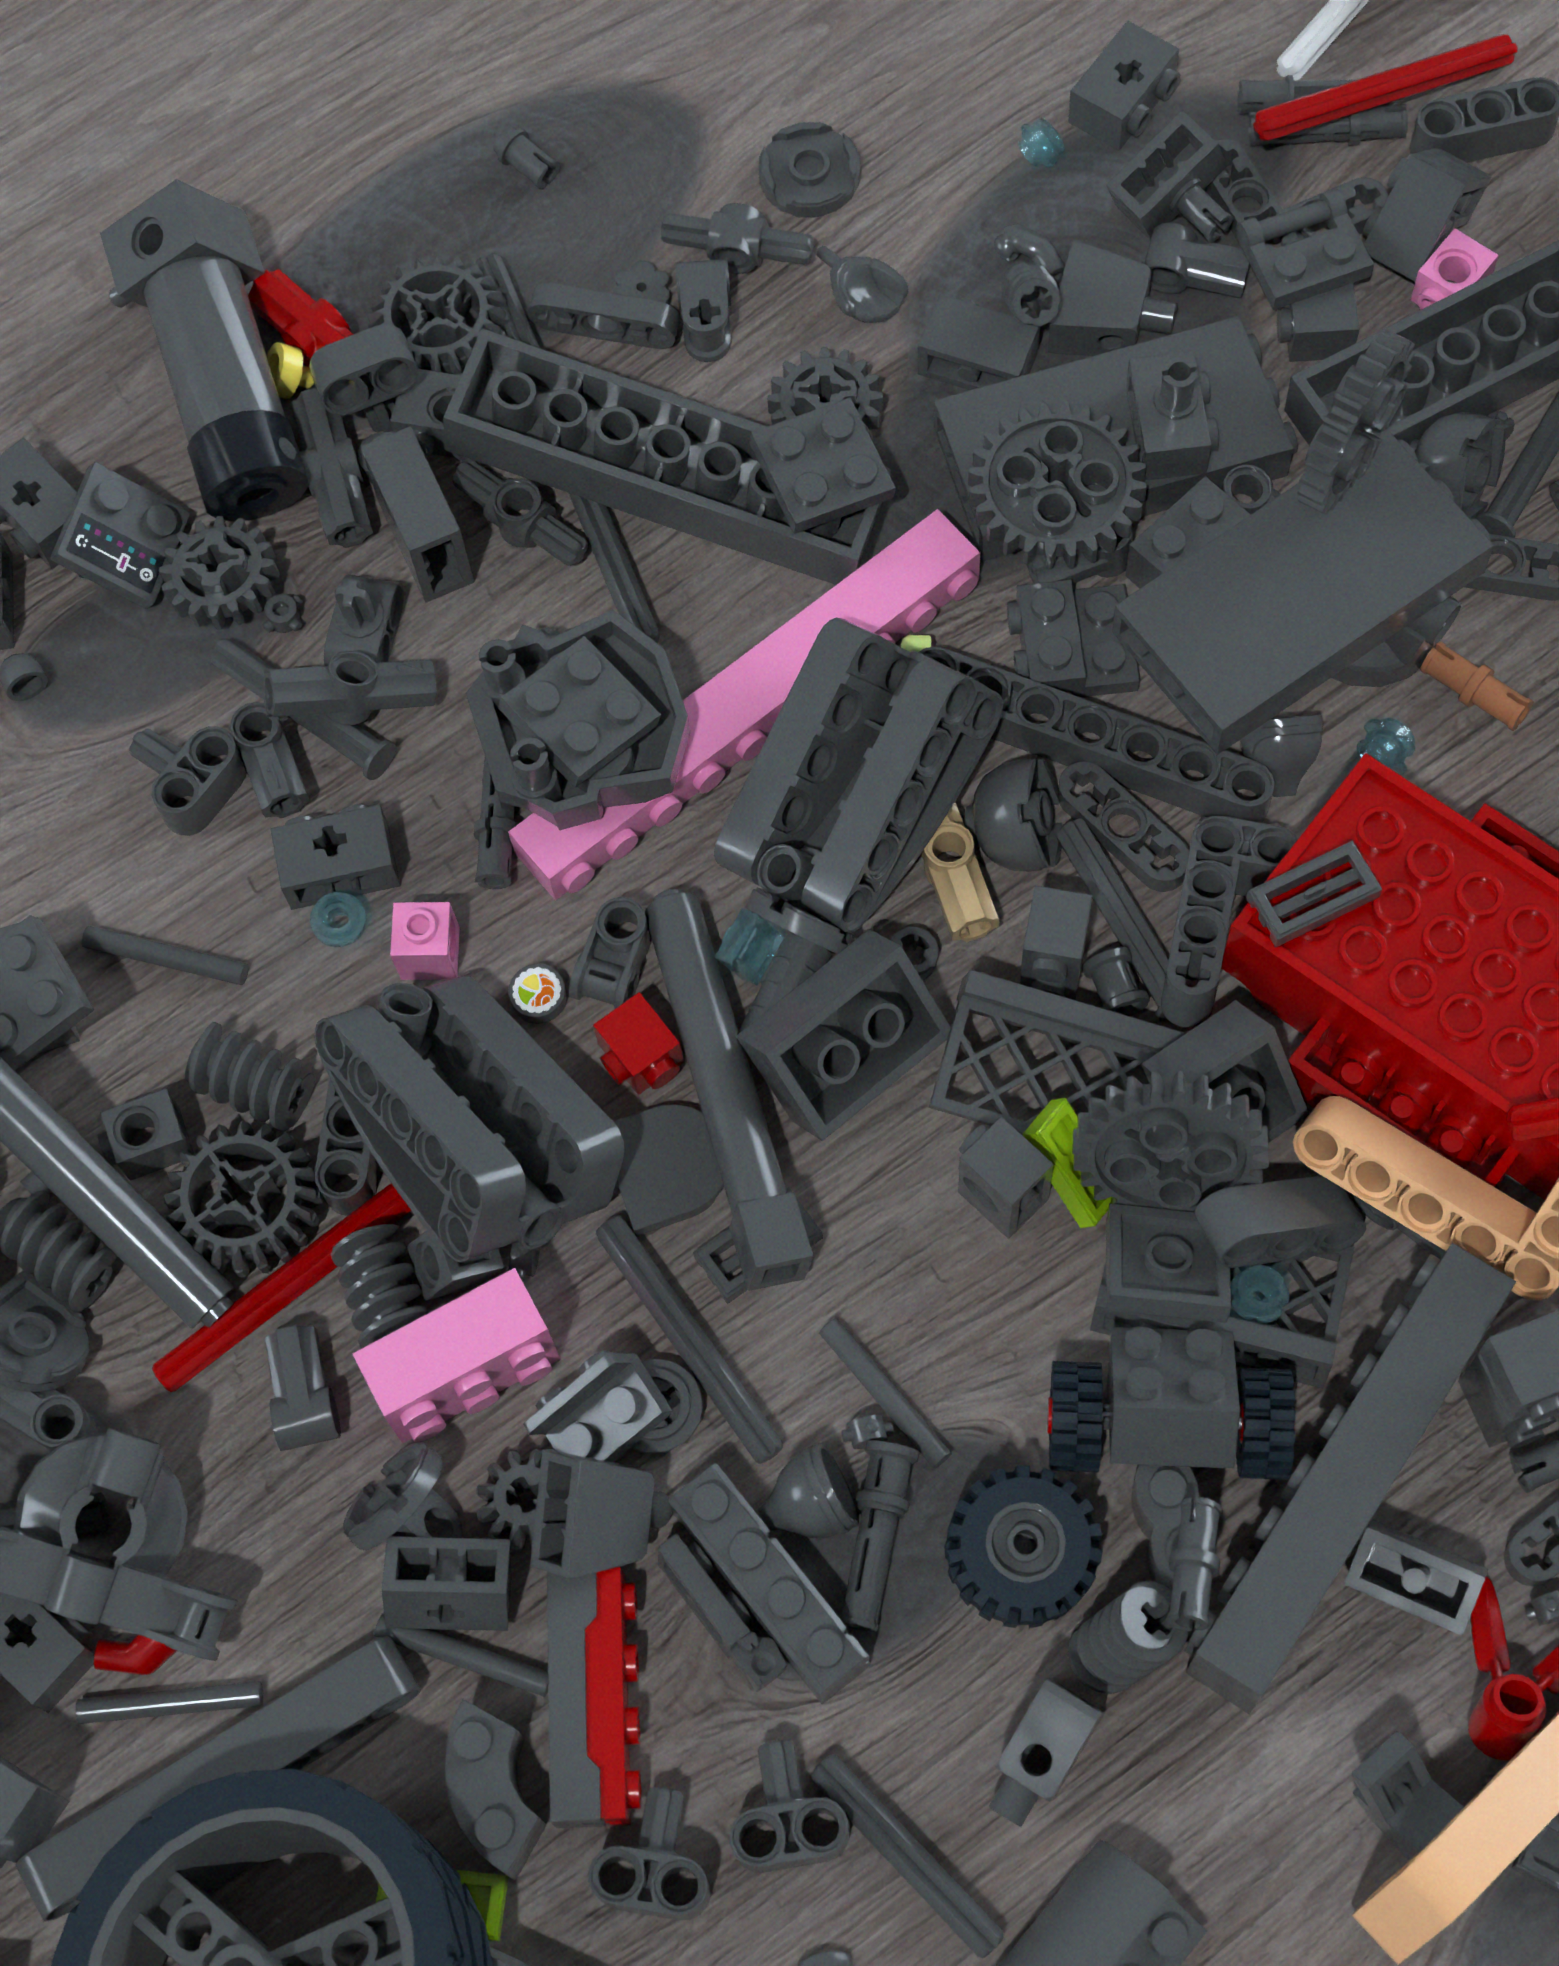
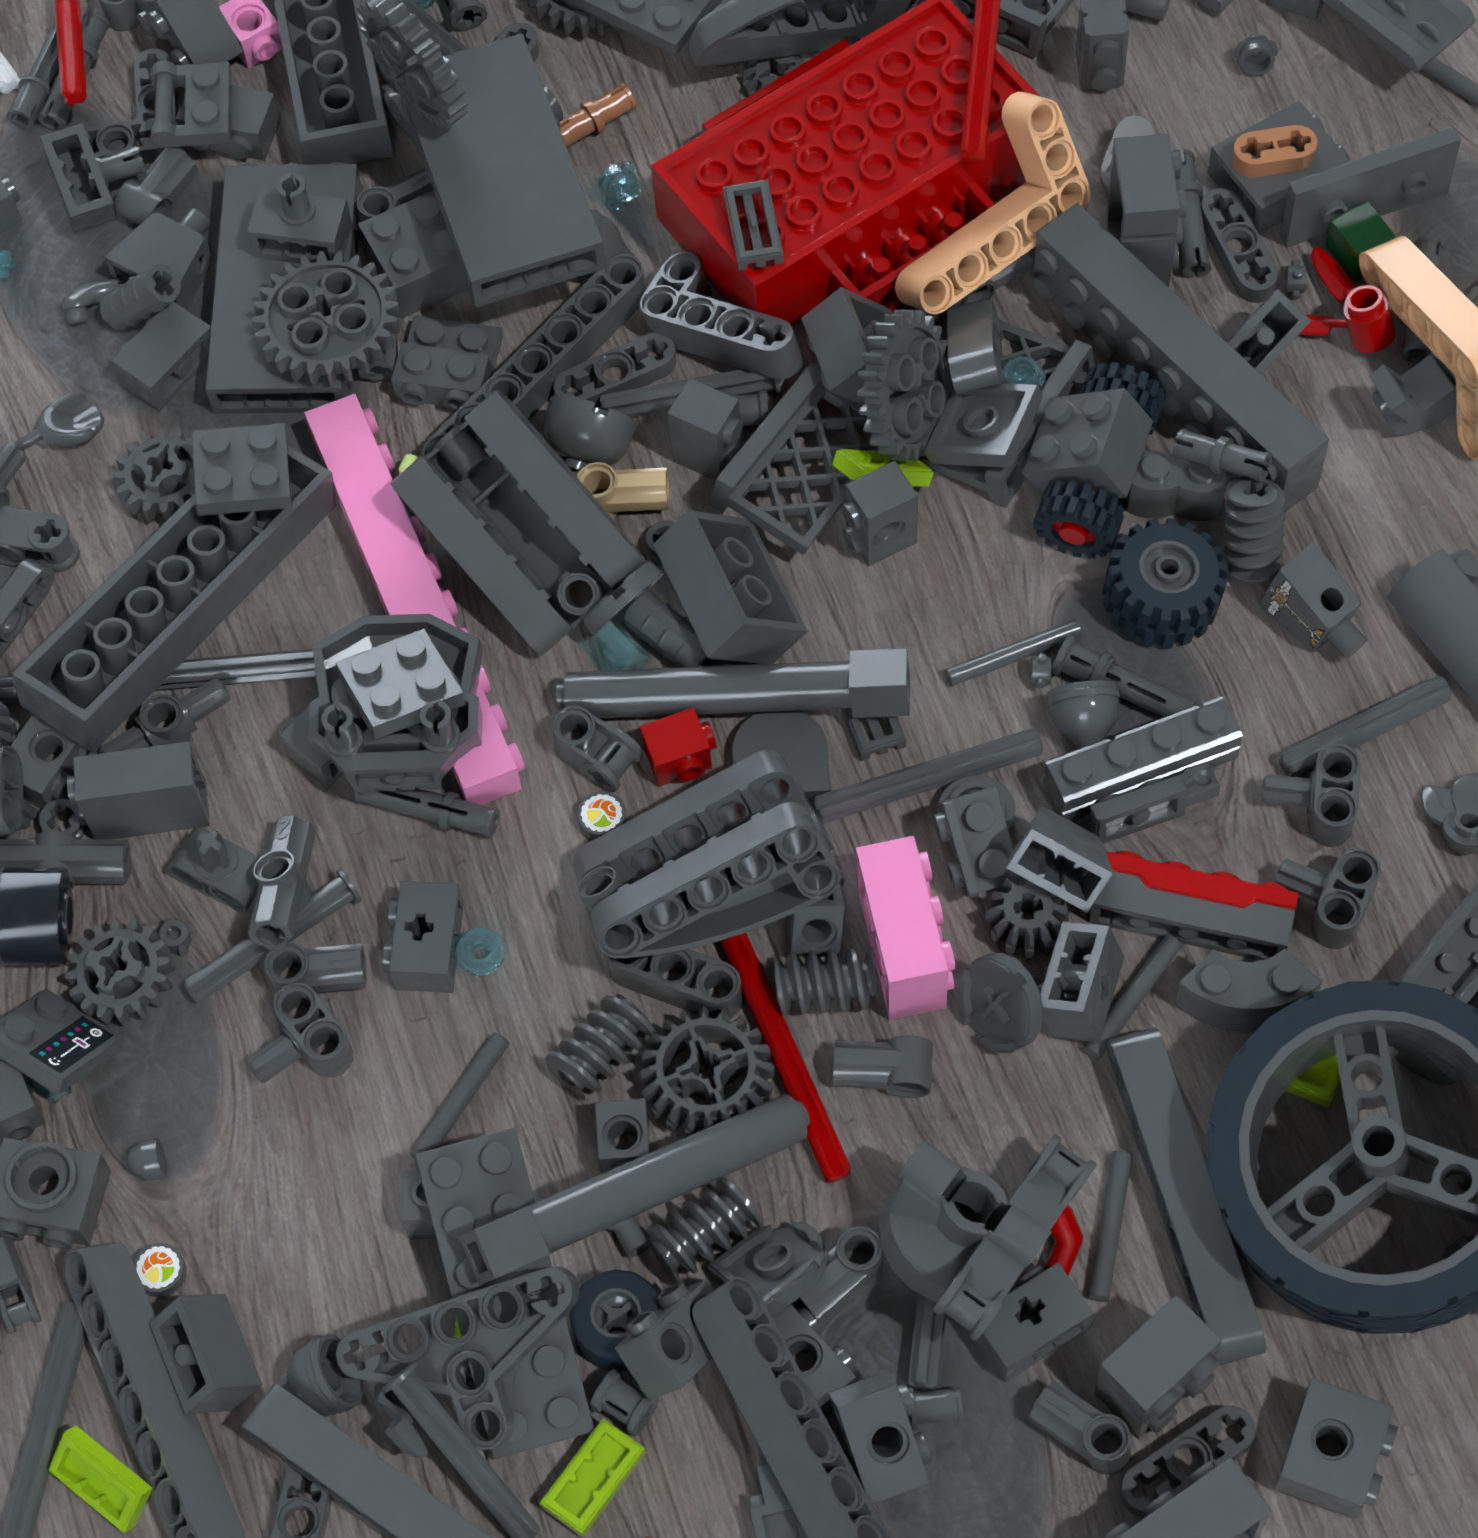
camera: 75 degrees left, 5 degrees down
bright pink brick [390,902,460,980] -> none

